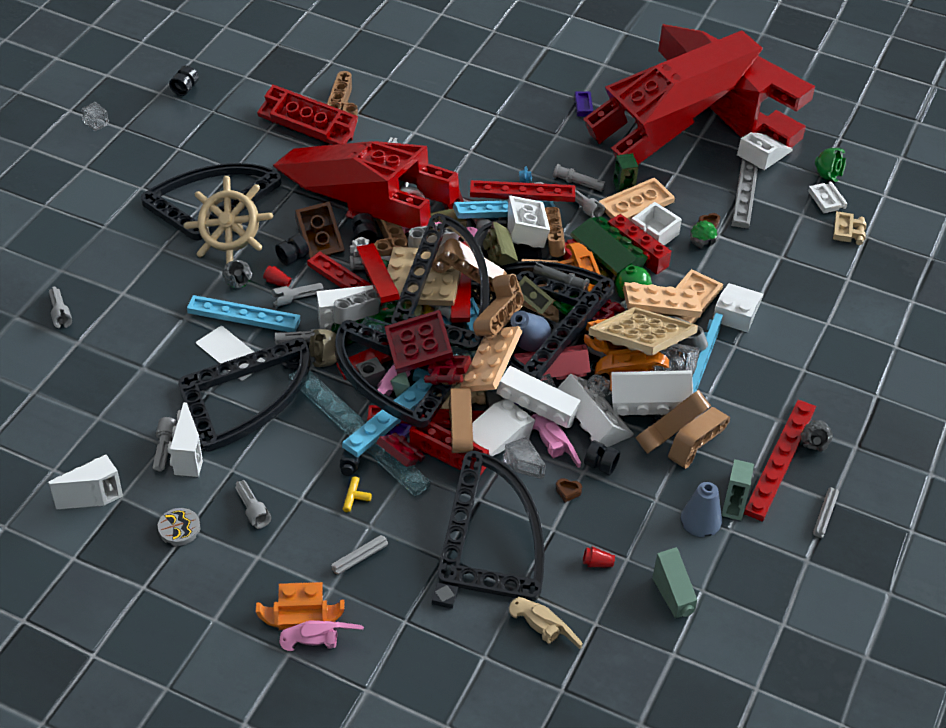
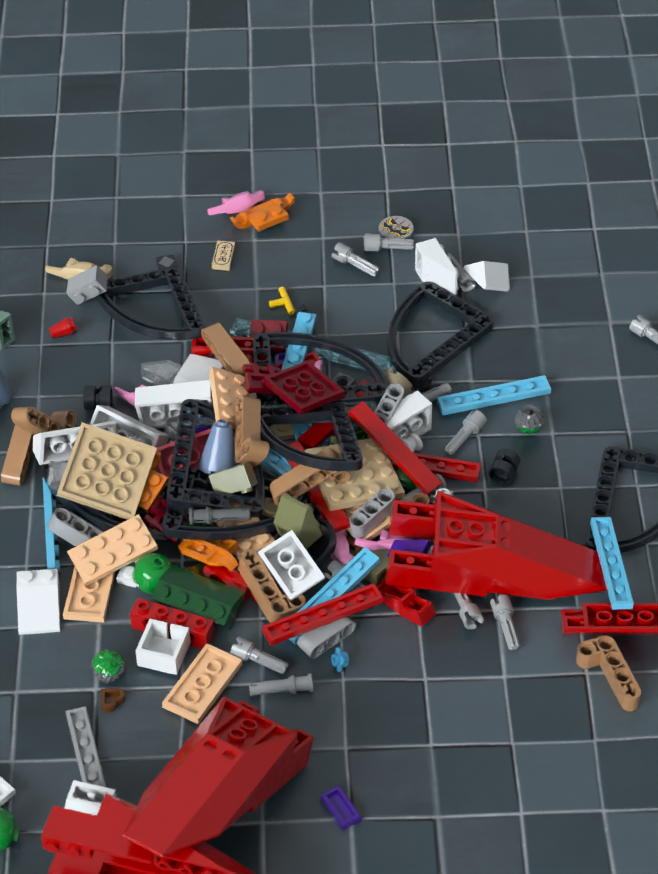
camera: 155 degrees right, 0 degrees up
white slope [48,455,123,509] -> none
tan piece [184,176,273,264] -> none
white sticker [196,326,265,381] -> none
red cone [263,266,292,287] -> none
reddish brown slope [295,201,345,259] -> none
light grey axle [331,535,388,575] -> none
reddish brown tile [556,478,582,503] -> none
dark green brick [613,153,639,193] -> none
none -> light grey brick [66,265,108,305]
none -> tan tile [212,241,235,271]
none -> light grey piece [364,233,414,252]
none -> dark purple tile [387,540,431,557]
none -> white slope [463,261,510,292]
none -> medium azure plate [590,517,634,610]

